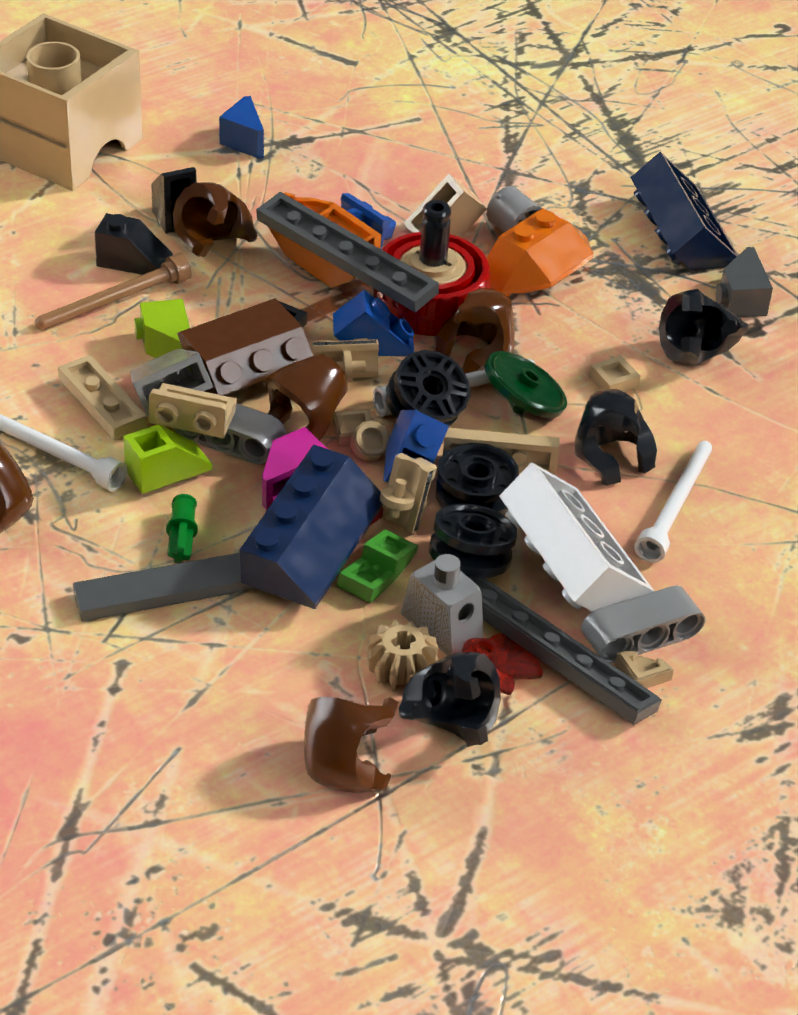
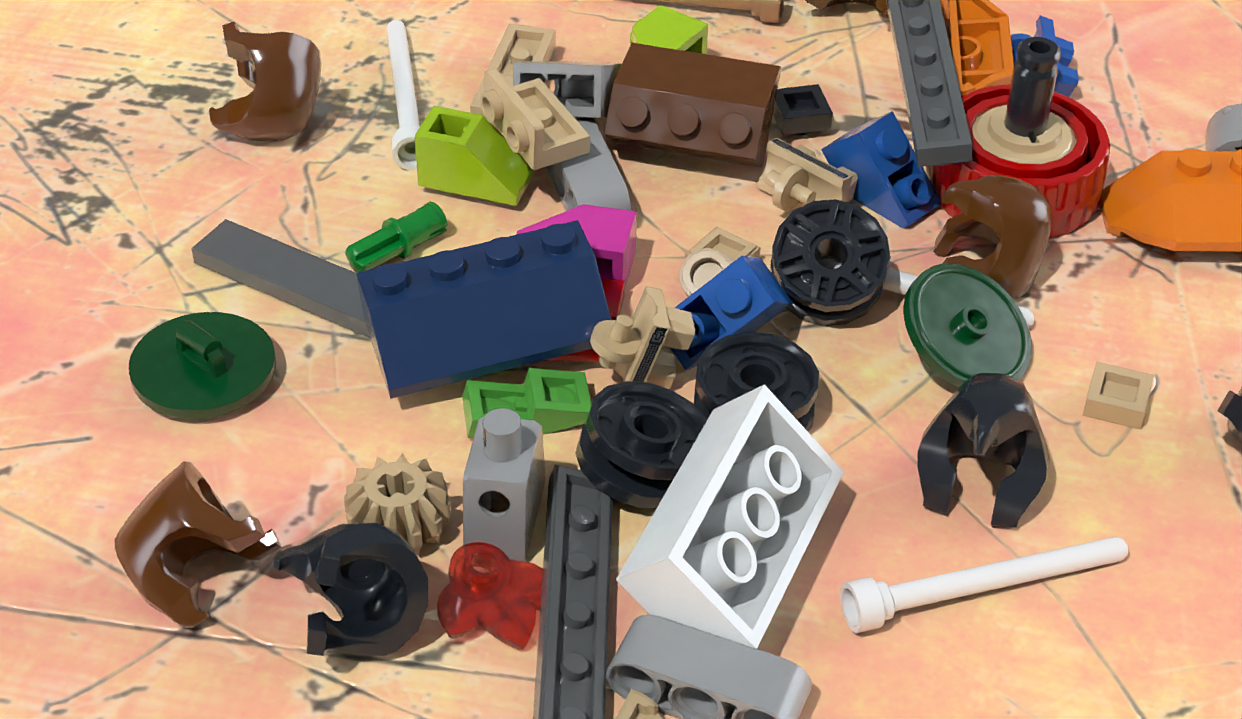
camera: 50 degrees right, 0 degrees up
reddish brown piece [266,354,348,441] -> none
tan slope [404,174,487,236] -> none
tan plate [443,428,560,476] -> none
none -> dark green shield [128,312,276,419]

